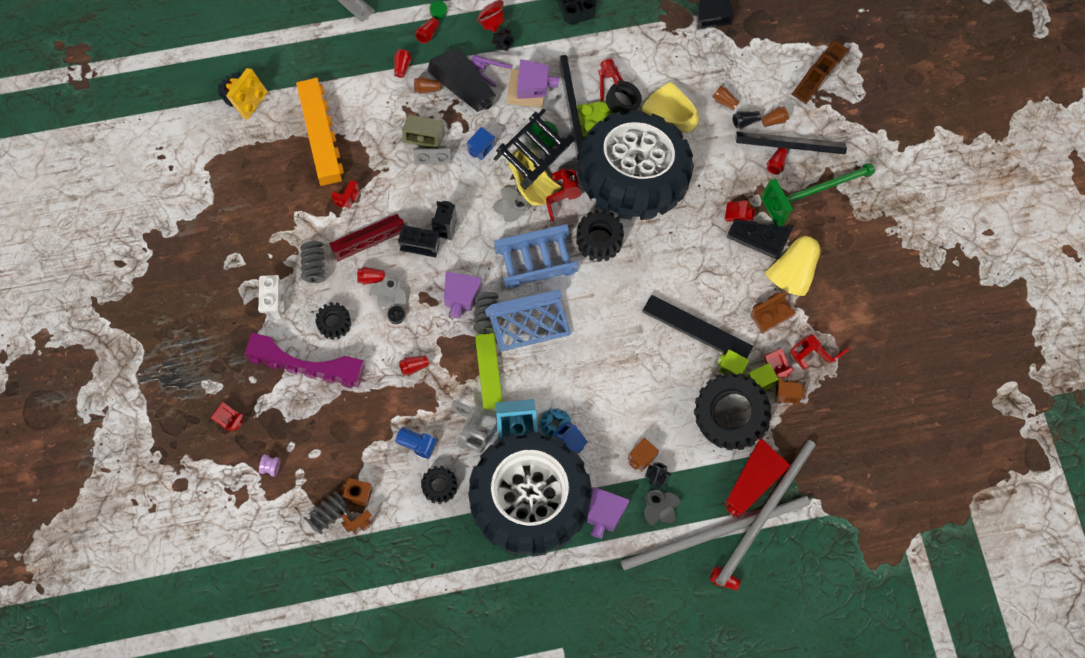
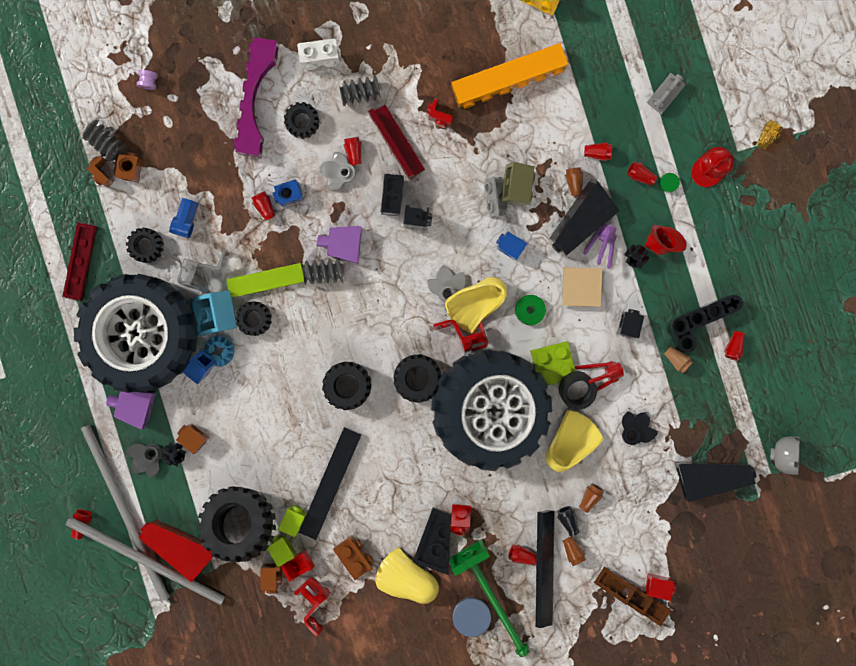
camera: 80 degrees right, 20 degrees up
red bracket [210,402,244,432] -> none
black bush [388,306,405,324] -> none
medium blue fence [485,289,571,352] -> none
black fence [493,108,575,190] -> none
medium blue fence [494,224,579,289] -> none
medium lavender torso [517,59,559,99] -> none
black tile [559,55,583,160] -> none
none -> dark red tile [62,222,98,301]
none -> black tyre [235,301,272,336]
none -> blue brick [273,179,304,207]
none -> black tyre [322,361,372,410]
none -> sand blue tile [453,596,491,637]
none -> black brick [617,309,644,338]
none -> black plate [621,411,658,445]
none -> red brick [644,573,676,601]
none -> medium nougat cone [664,346,693,373]

